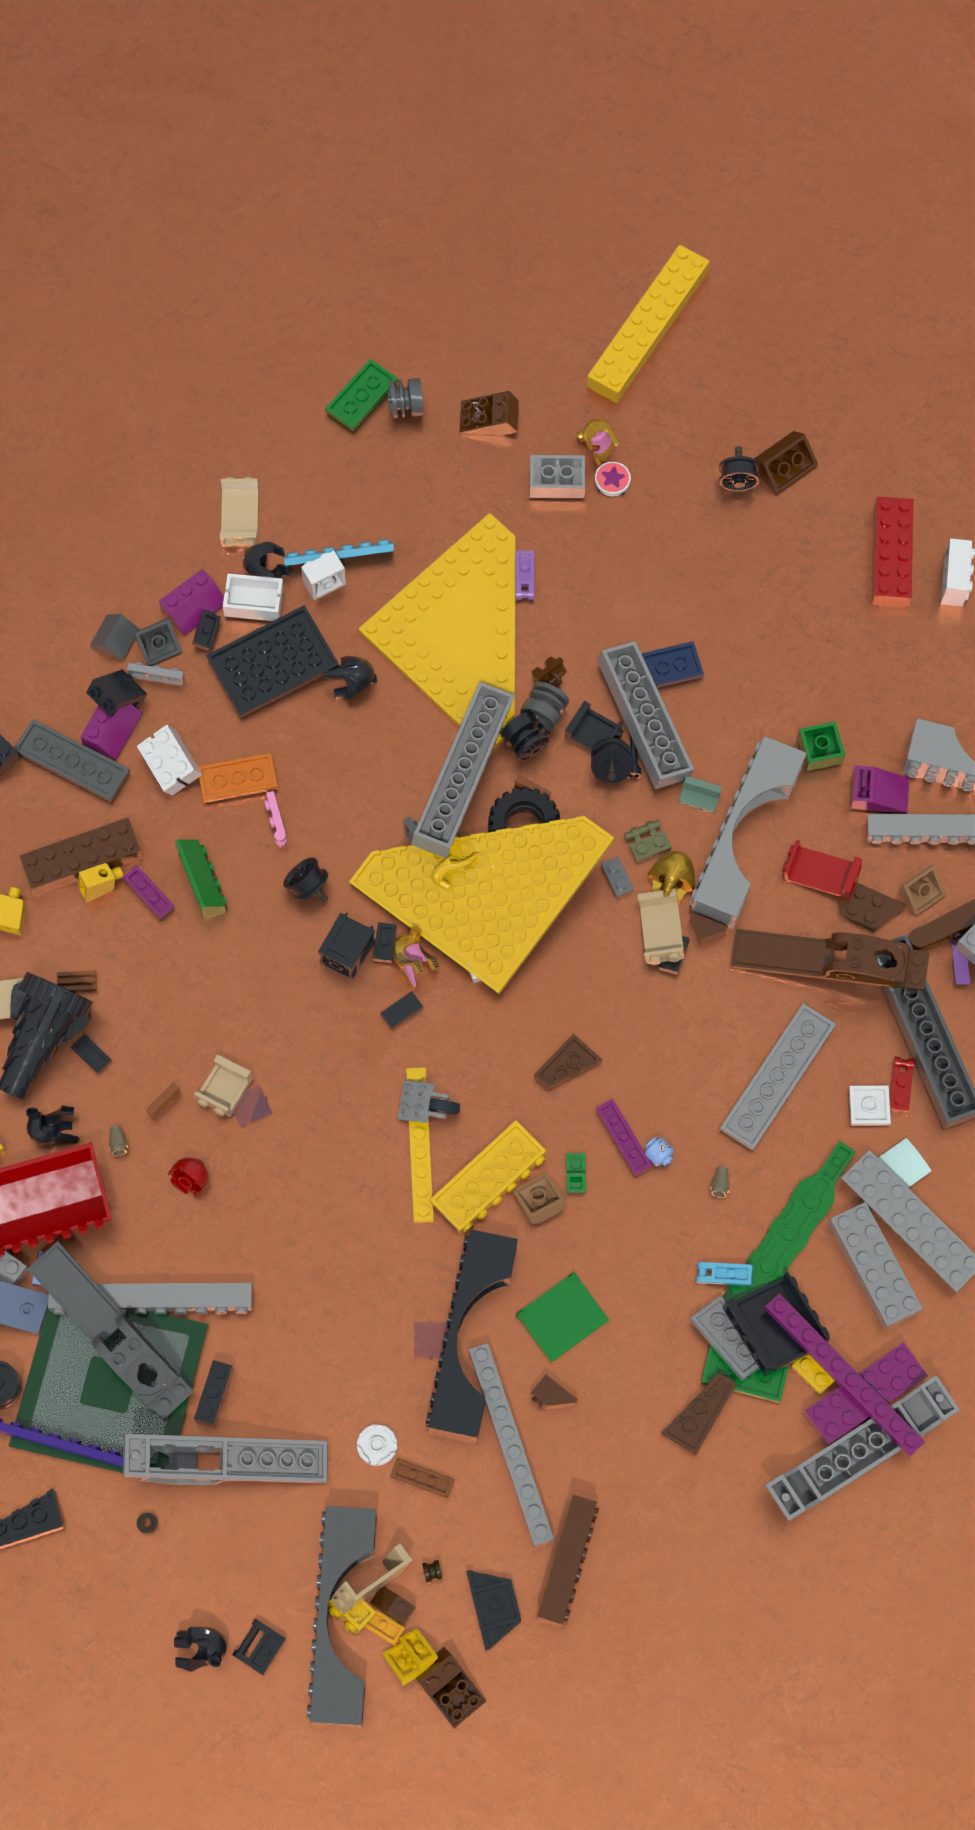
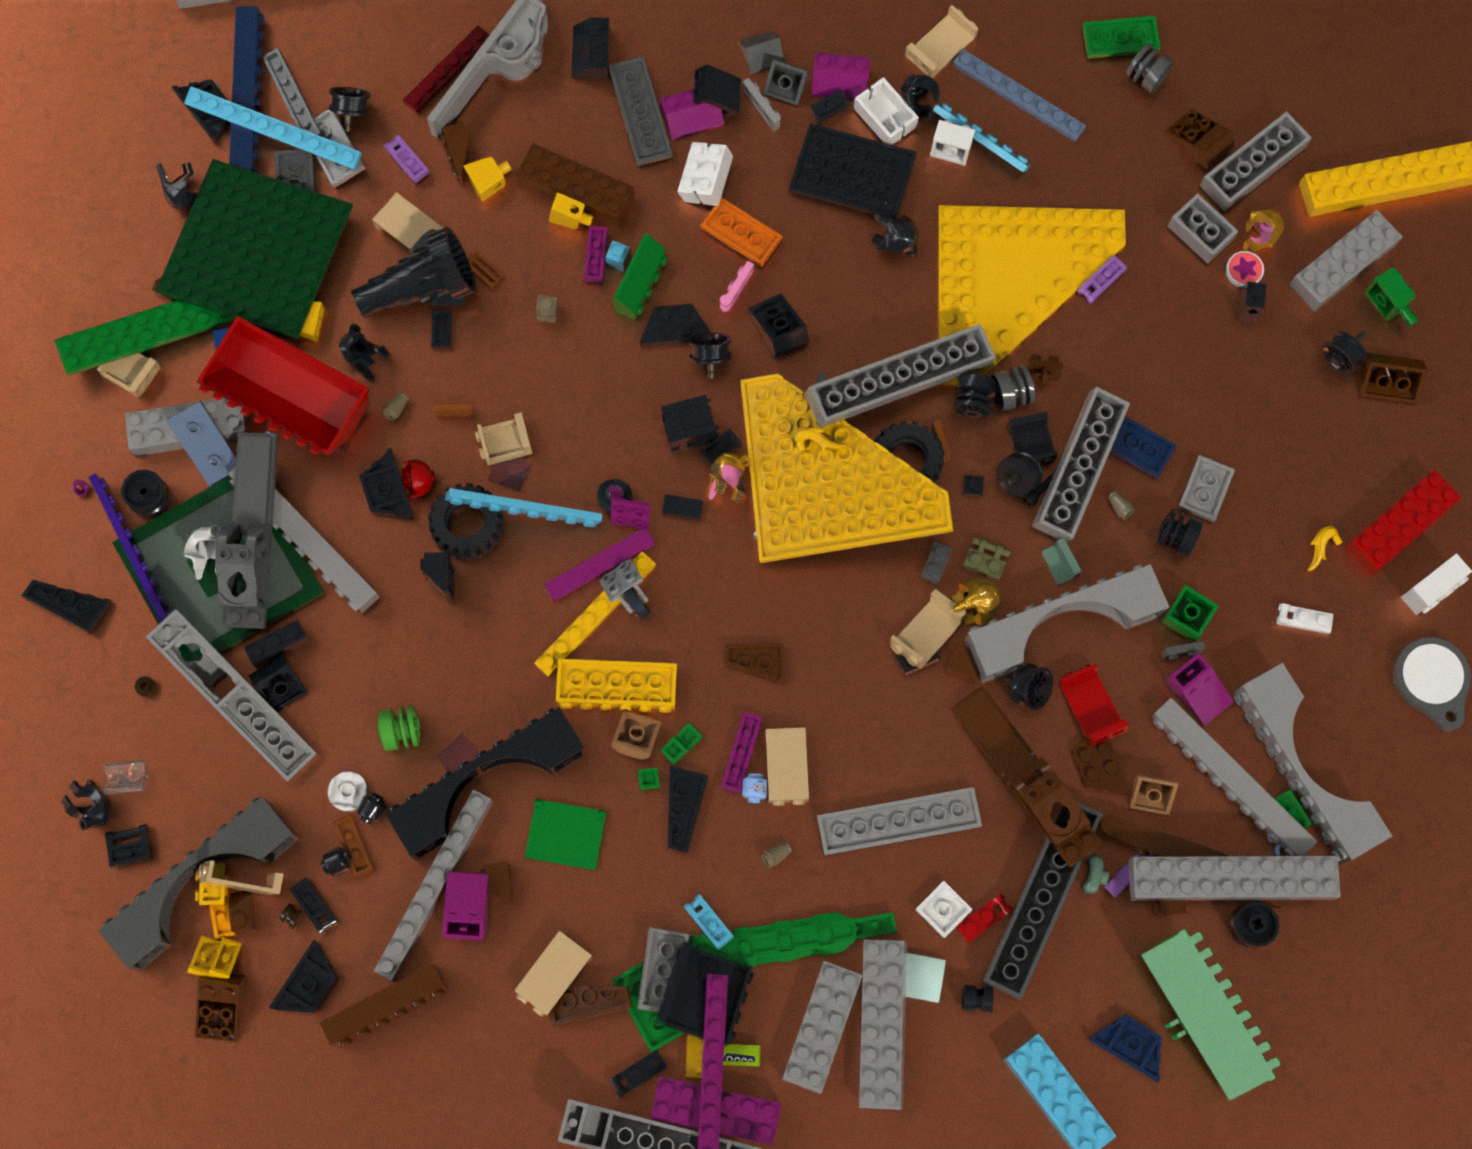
camera: 45 degrees right, 5 degrees up
none -> clear bracket [102,760,148,795]
none -> white piece [184,525,221,580]
none -> black slope [249,654,308,712]
none -> black plate [290,877,339,936]
none -> black head [321,846,352,877]
none -> black head [357,793,387,824]
none -> black wing [359,448,414,518]
none -> bright green wheel [377,705,421,752]
none -> black slope [420,552,455,605]
none -> black tyre [428,483,505,561]
none -> magenta slope [443,871,489,940]
none -> medium azure plate [445,488,602,527]
none -> tan panel [514,931,593,1017]
none -> dark tan brick [536,295,559,323]
none -> magenta tile [544,527,655,602]
none -> magenta plate [597,479,650,529]
none -> medium azure brick [606,241,631,272]
none -> black plate [608,1050,668,1099]
none -> green plate [638,767,660,791]
none -> black wing [640,304,711,346]
none -> black wing [668,765,708,853]
none -> lime slope [723,1044,761,1067]
none -> black slope [748,293,809,357]
none -> tan panel [765,728,809,806]
none -> sand blue plate [952,49,1086,142]
none -> black wheel [962,985,994,1014]
none -> black plate [963,475,984,497]
none -> black wheel [1005,663,1053,710]
none -> sand green piece [1083,855,1109,894]
none -> dark tan cone [1108,491,1135,520]
none -> black wheel [1156,508,1203,558]
none -> dark grey plate [1161,641,1205,661]
none -> light grey plate [1178,455,1235,523]
none -> light grey brick [1200,111,1312,212]
none -> black torso [1238,282,1266,324]
none -> white plate [1276,603,1333,634]
none -> light grey brick [1289,210,1403,312]
none -> yellow piece [1307,526,1343,571]
none -> green brick [1364,267,1419,327]

